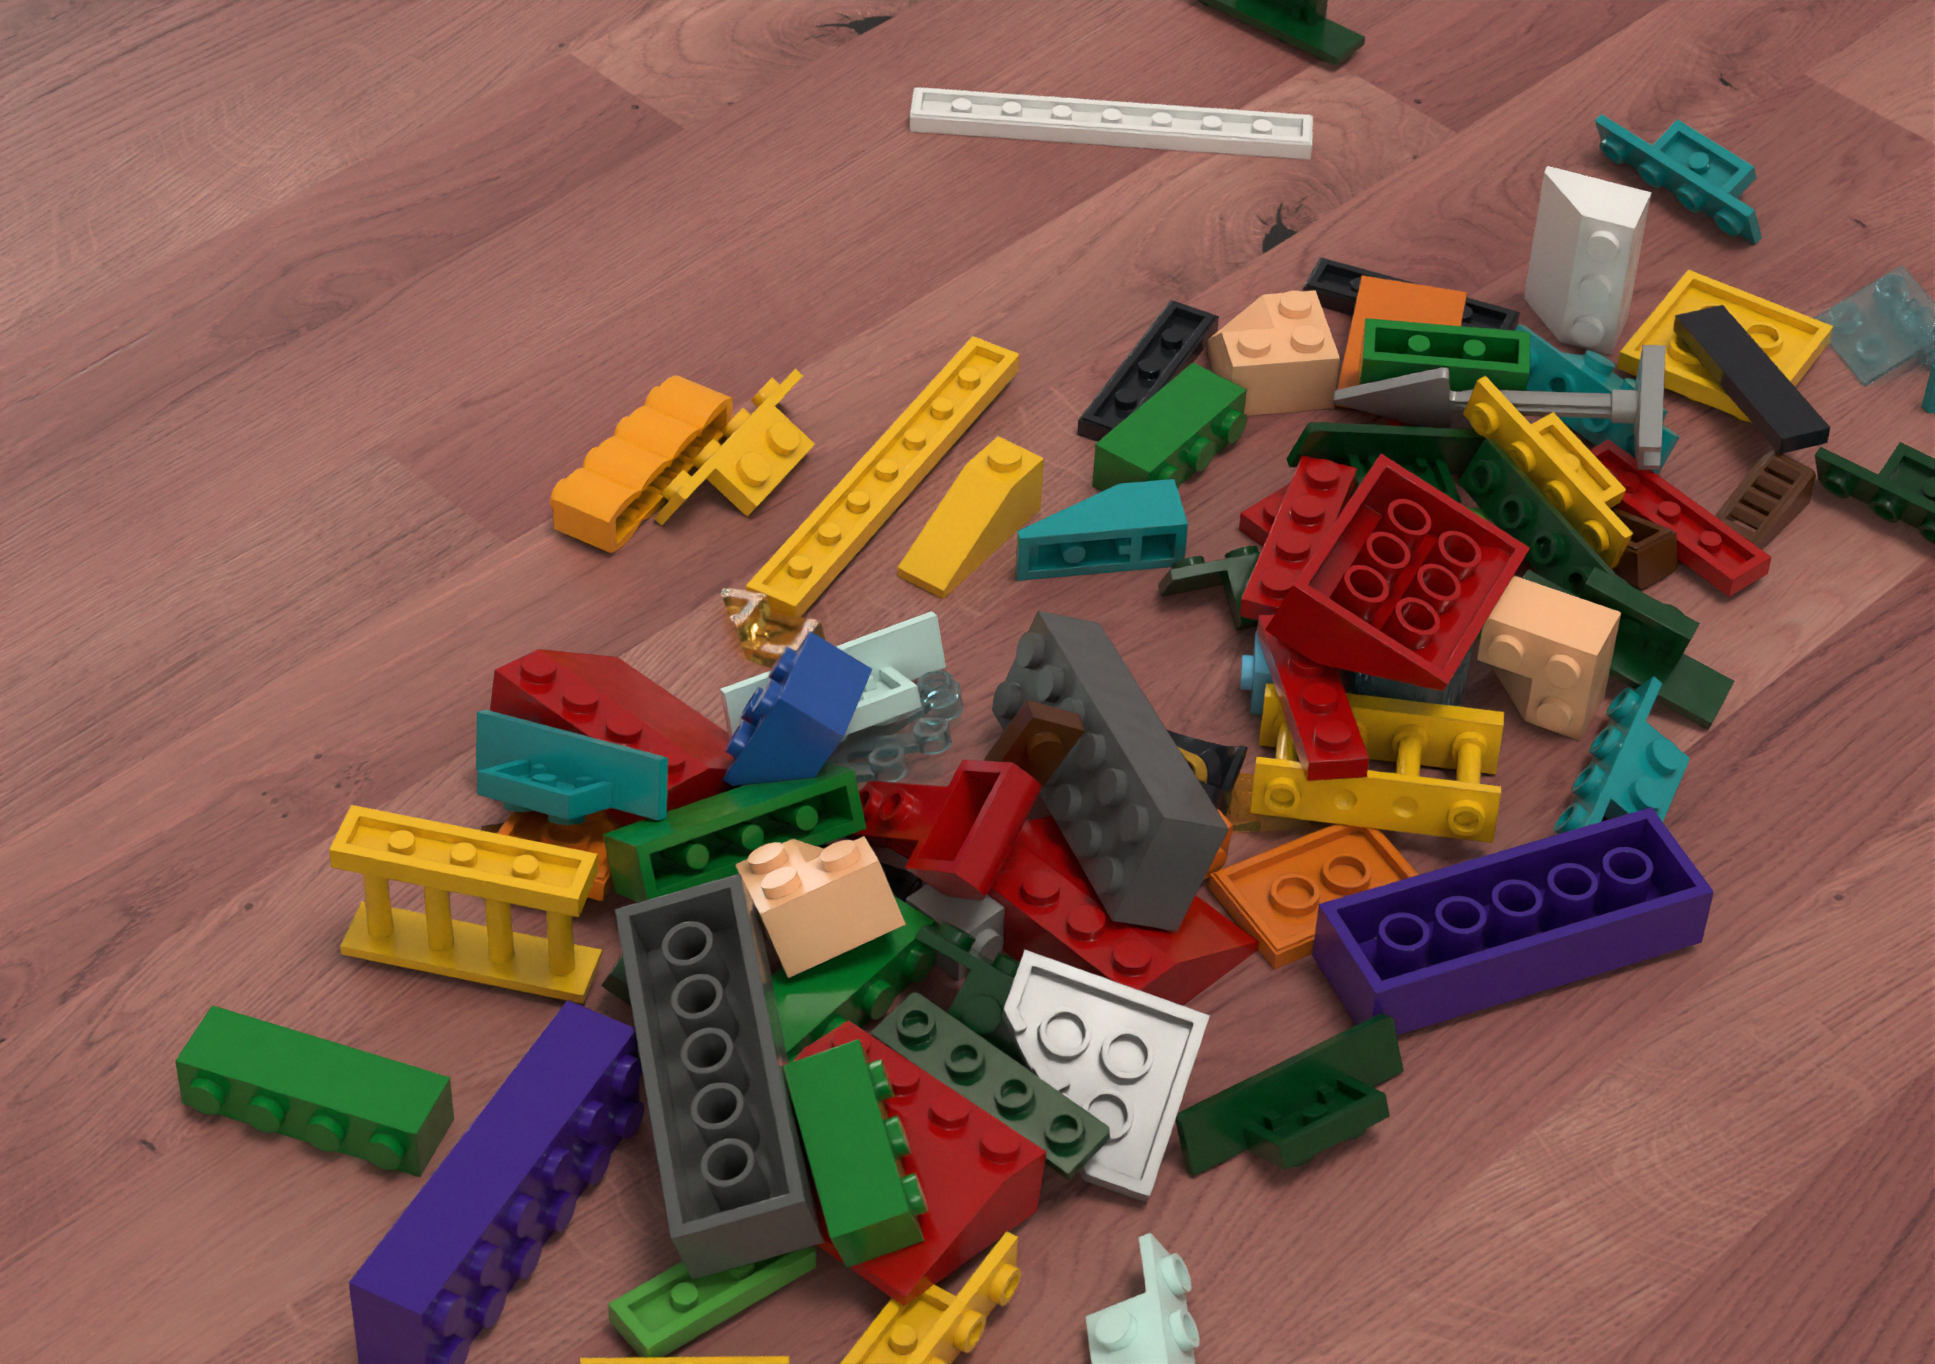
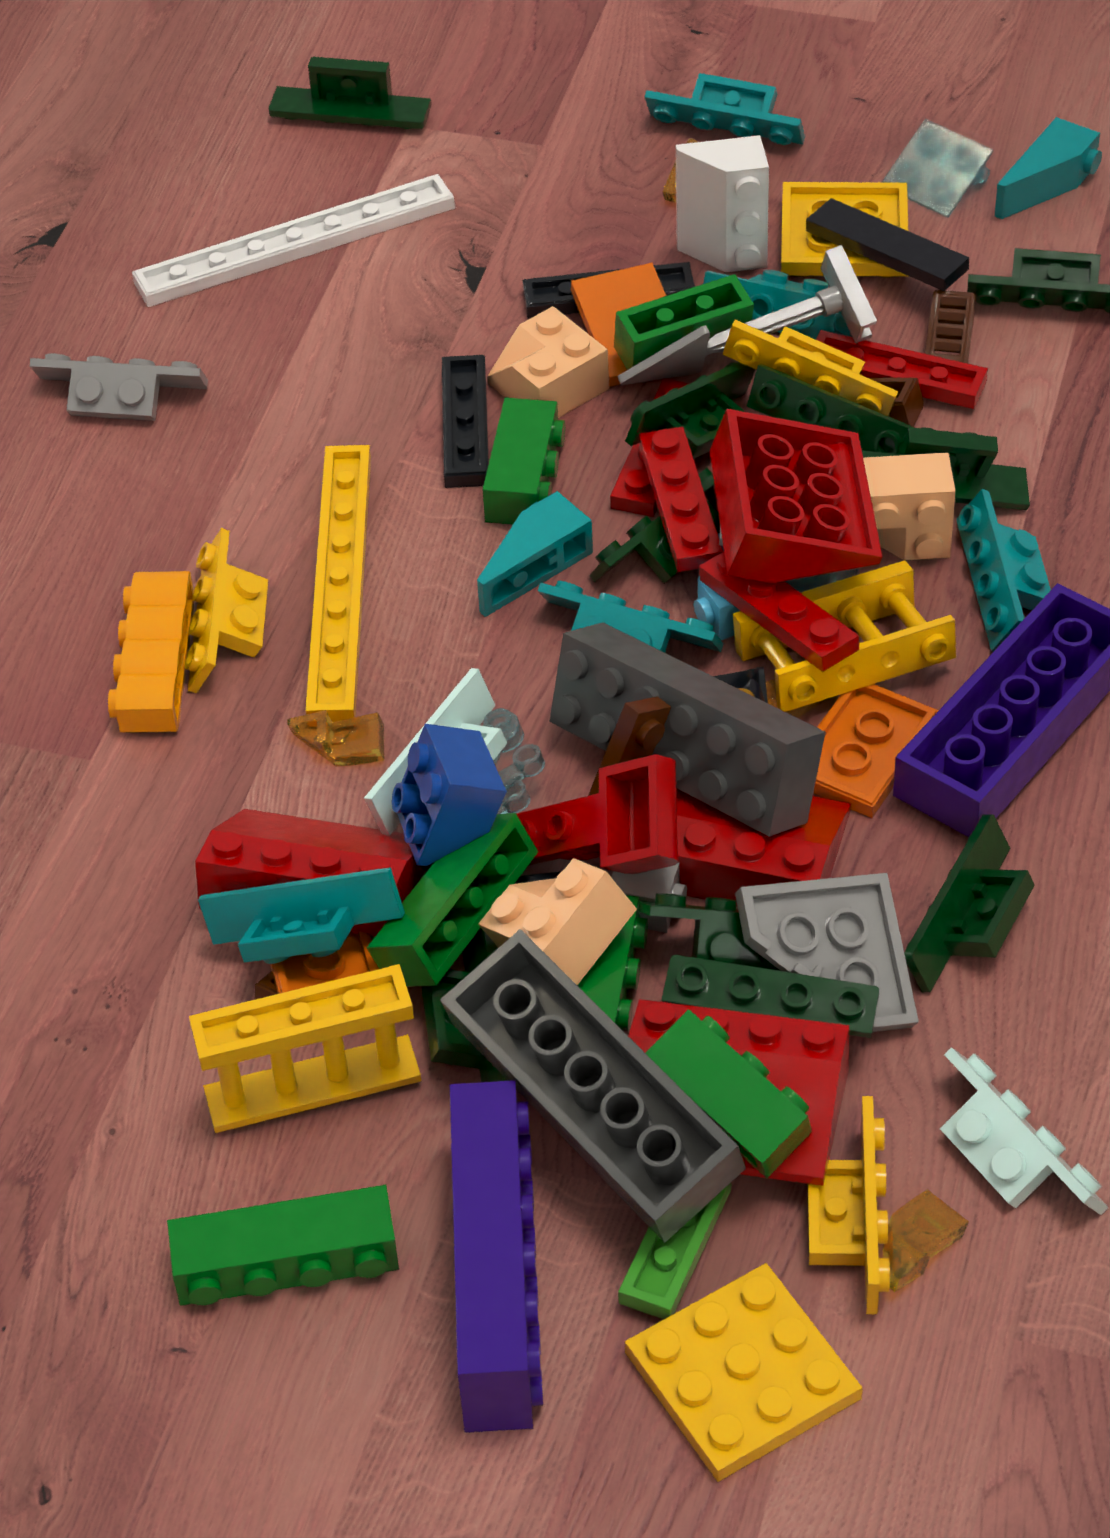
camera: 25 degrees left, 5 degrees up
yellow slope [897,436,1044,599] -> none
none -> light grey bracket [29,353,208,421]
none -> teal bracket [538,581,724,653]

